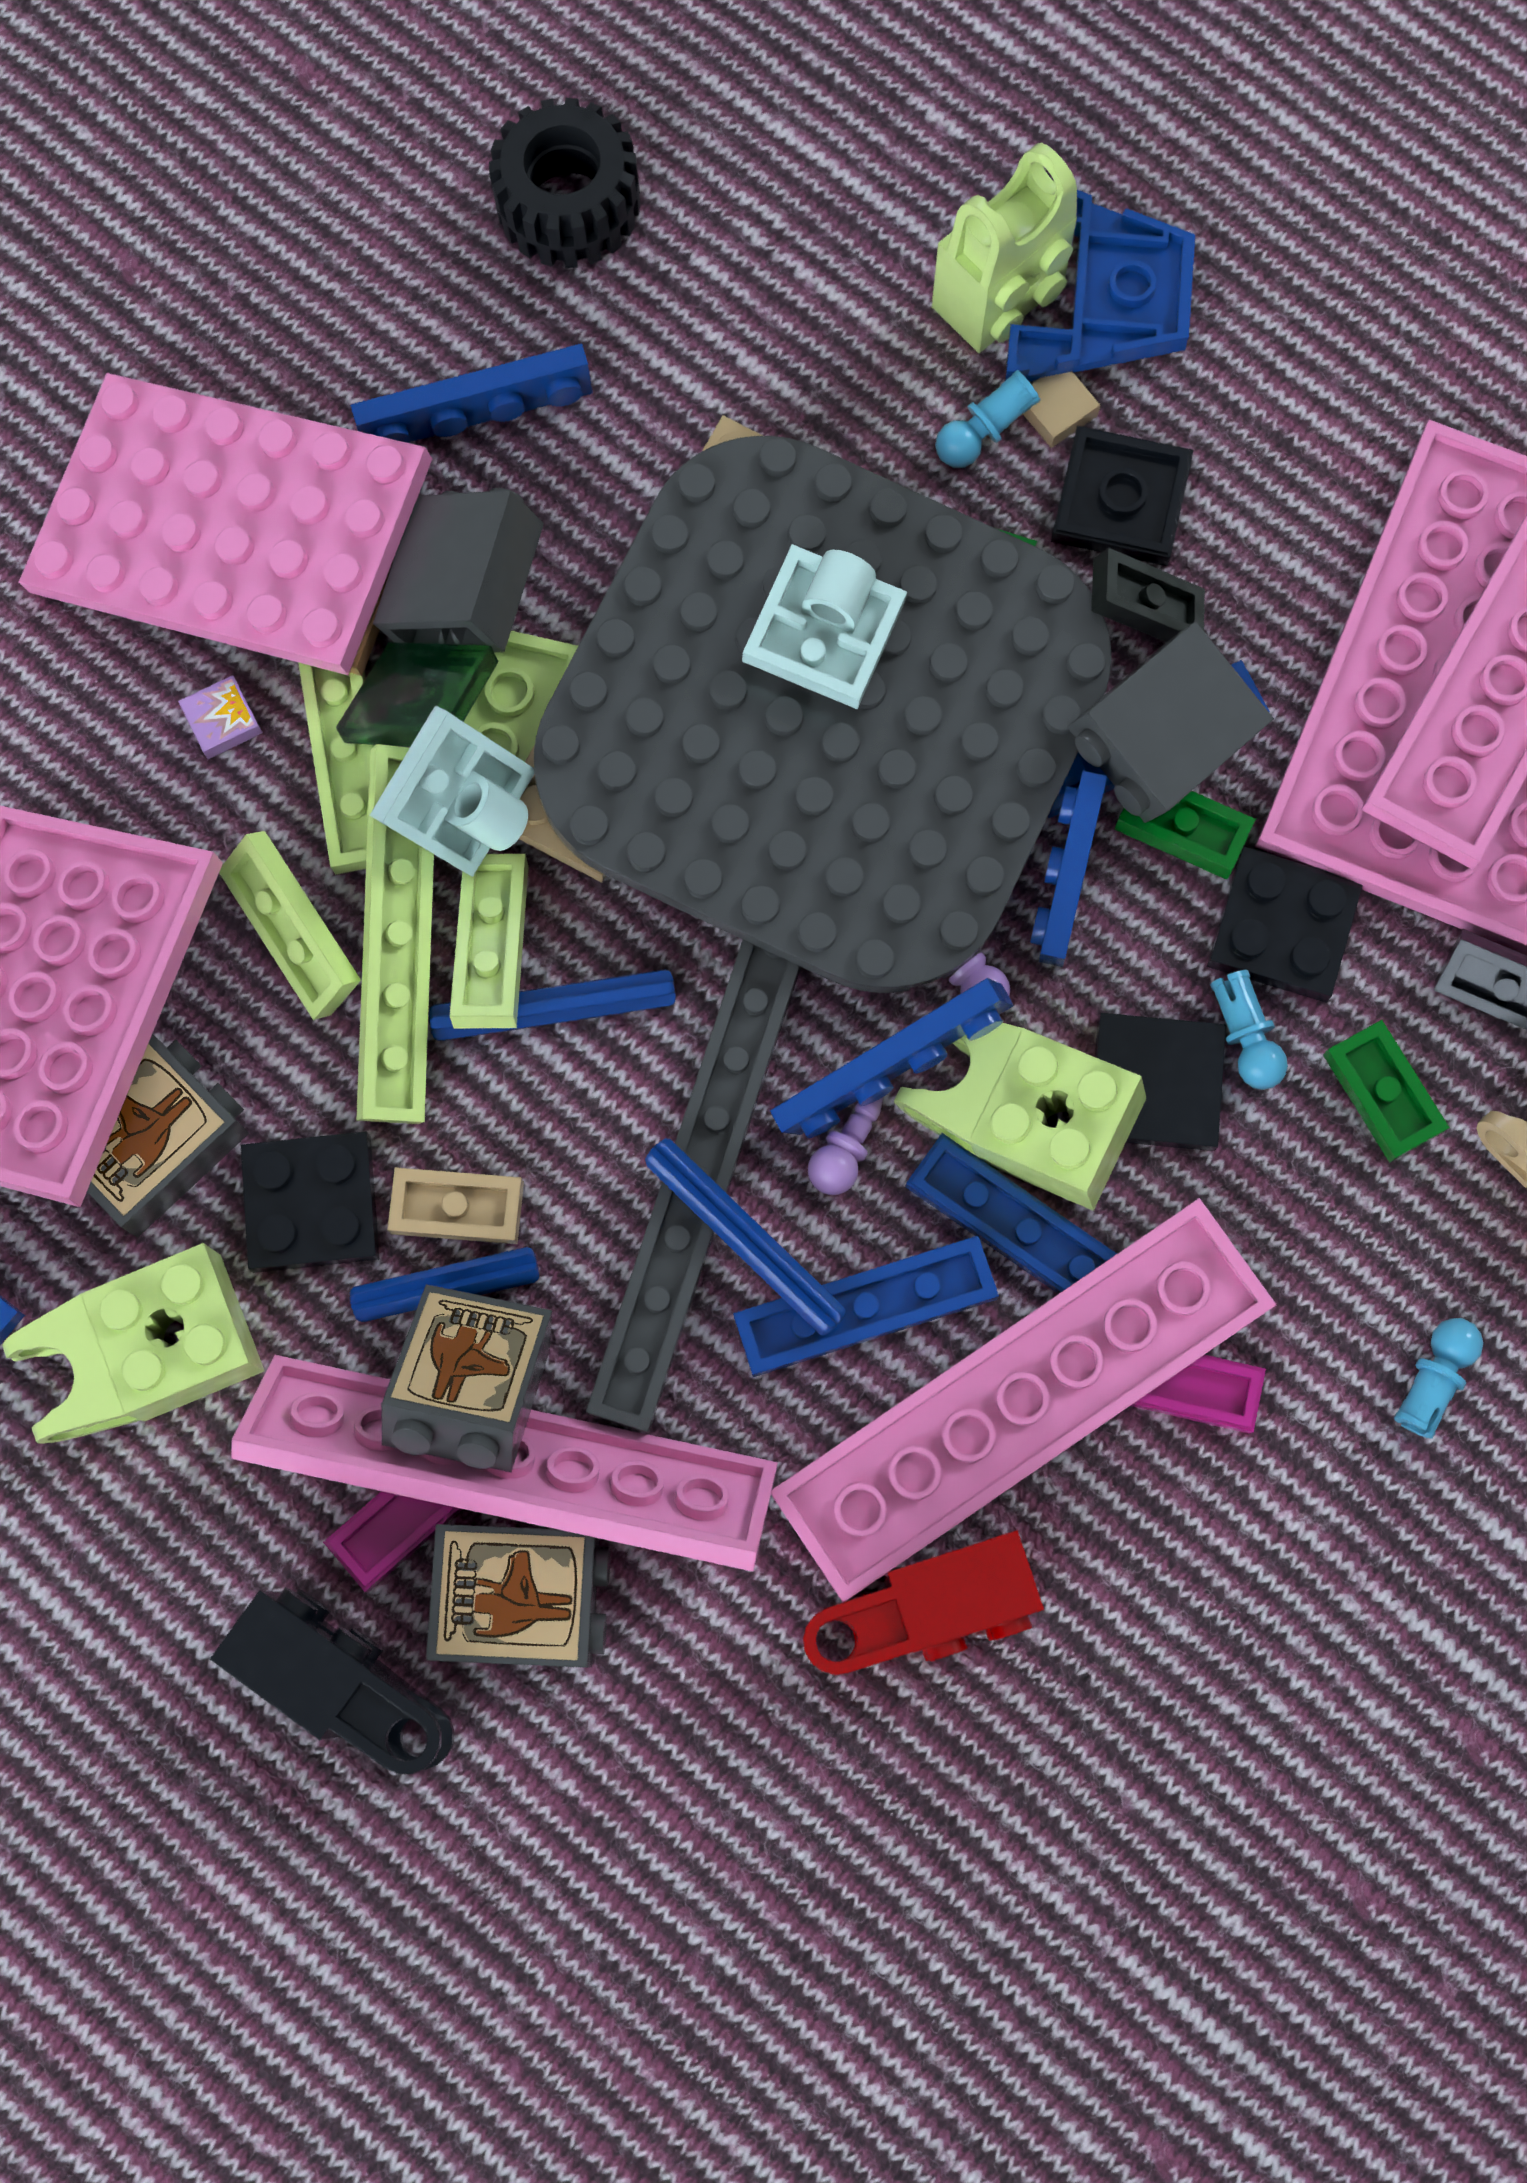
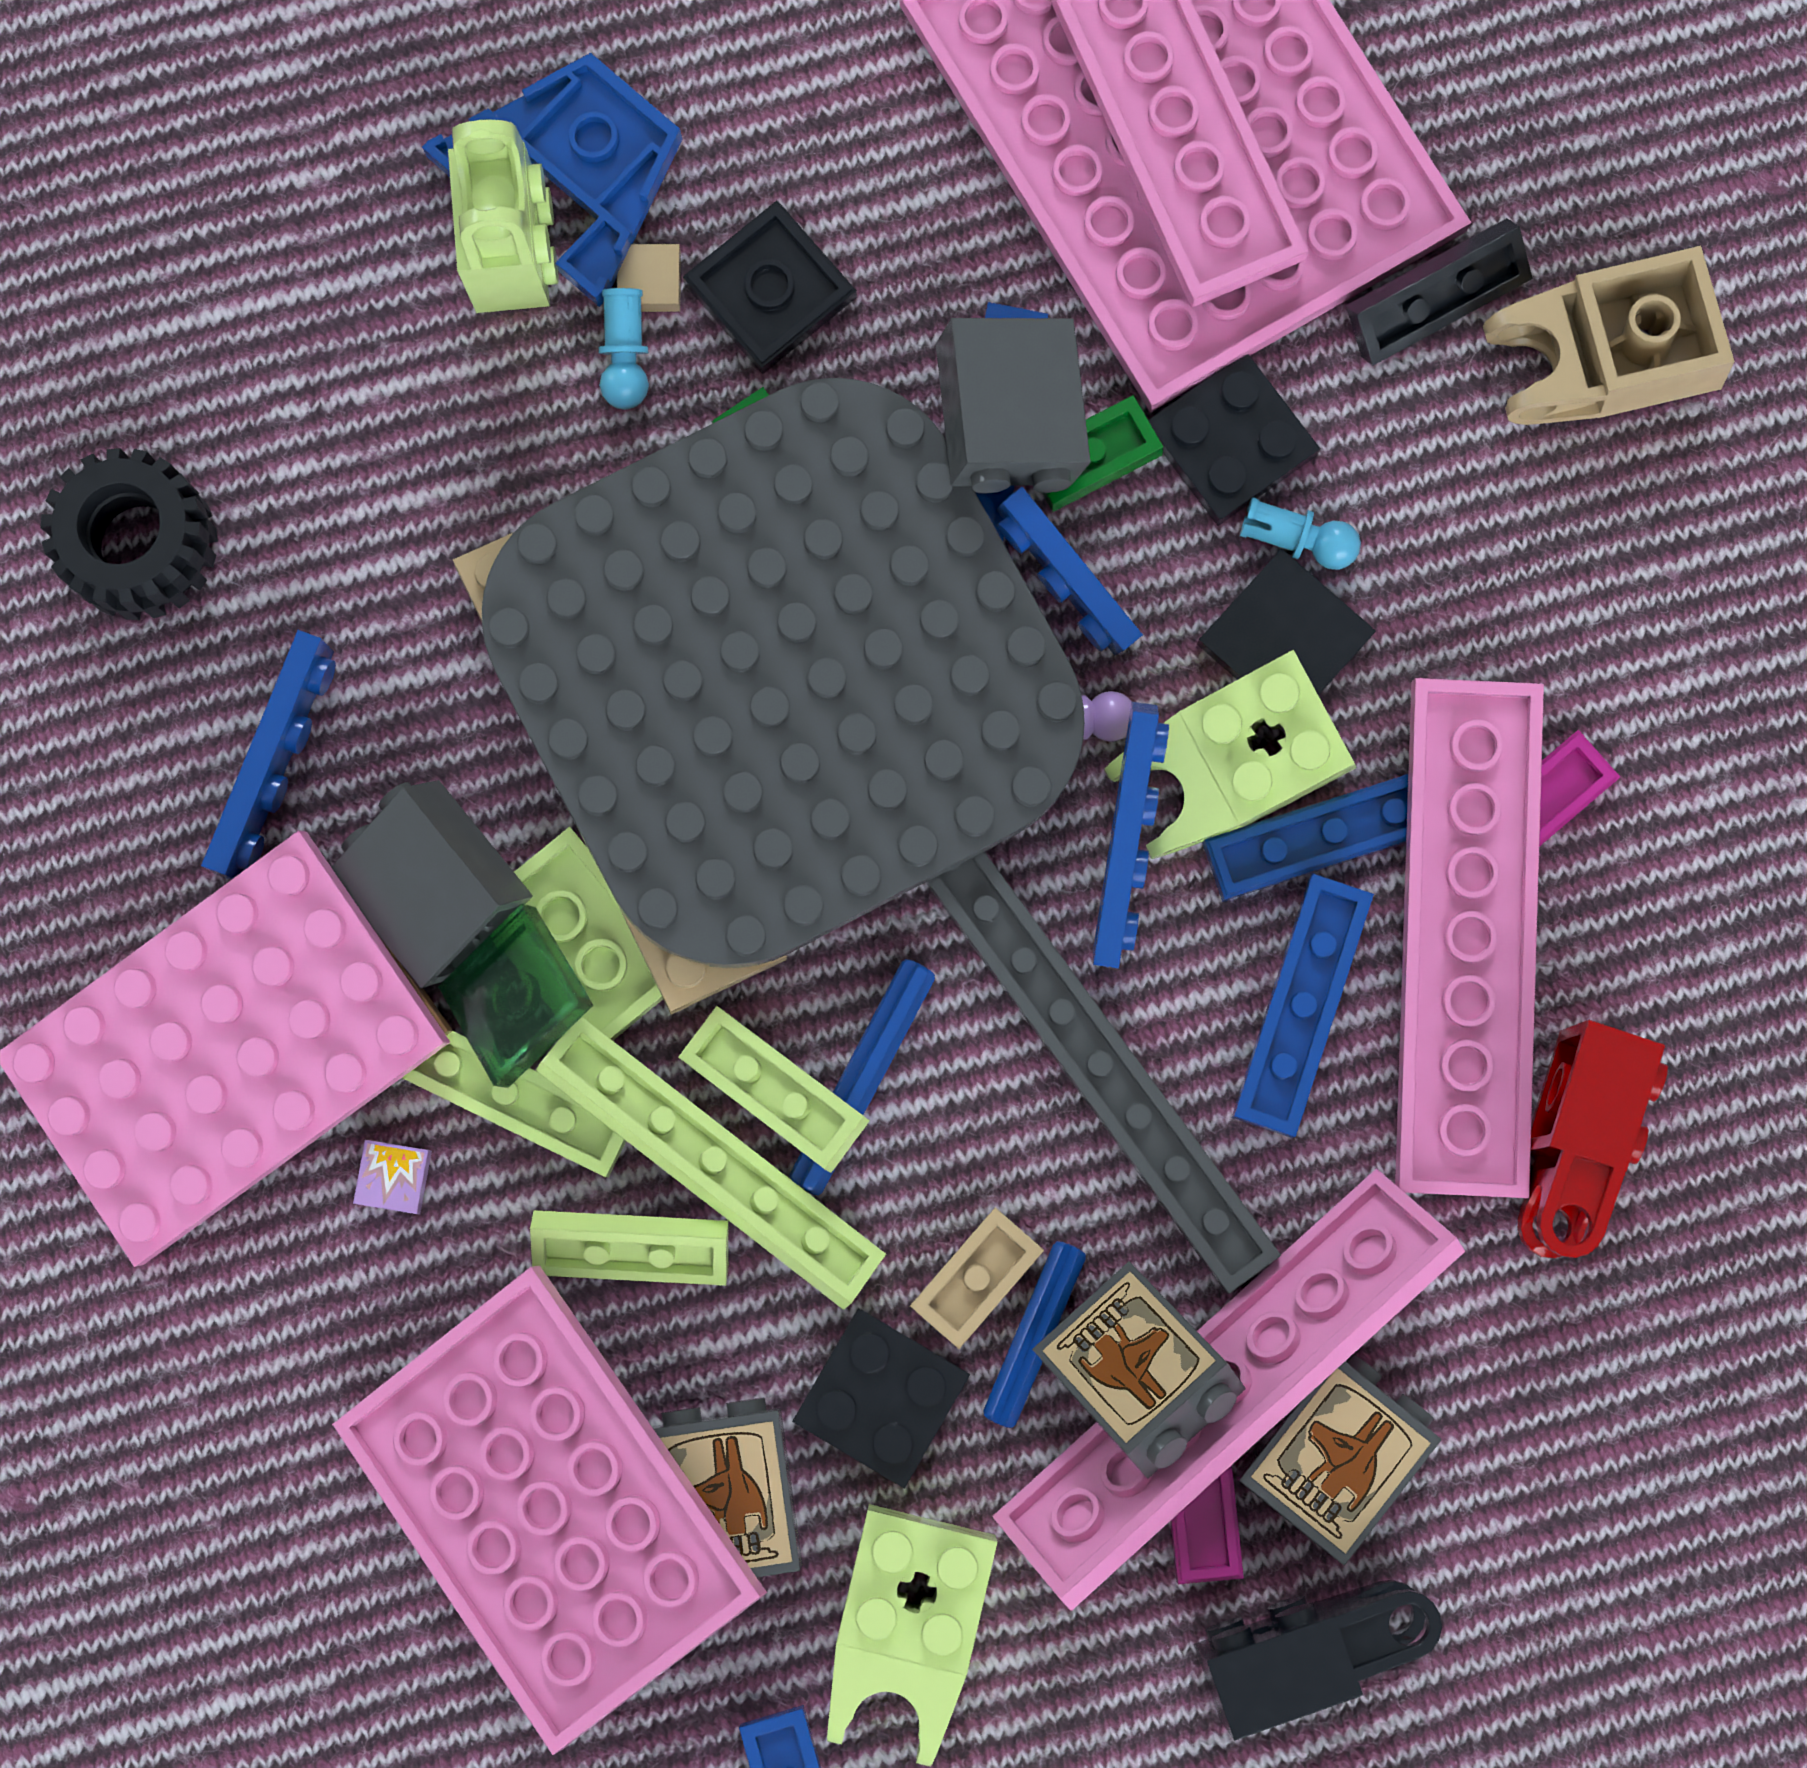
camera: 55 degrees left, 5 degrees up
light aqua plate [370,705,535,877] -> none
blue axle [645,1138,846,1336] -> none
light aqua plate [742,544,907,709] -> none
lavender bar [808,1097,883,1195] -> none
pearl dark grey plate [1091,548,1205,642] -> none
green plate [1323,1020,1450,1163] -> none
medium azure pin [1394,1318,1483,1439] -> none

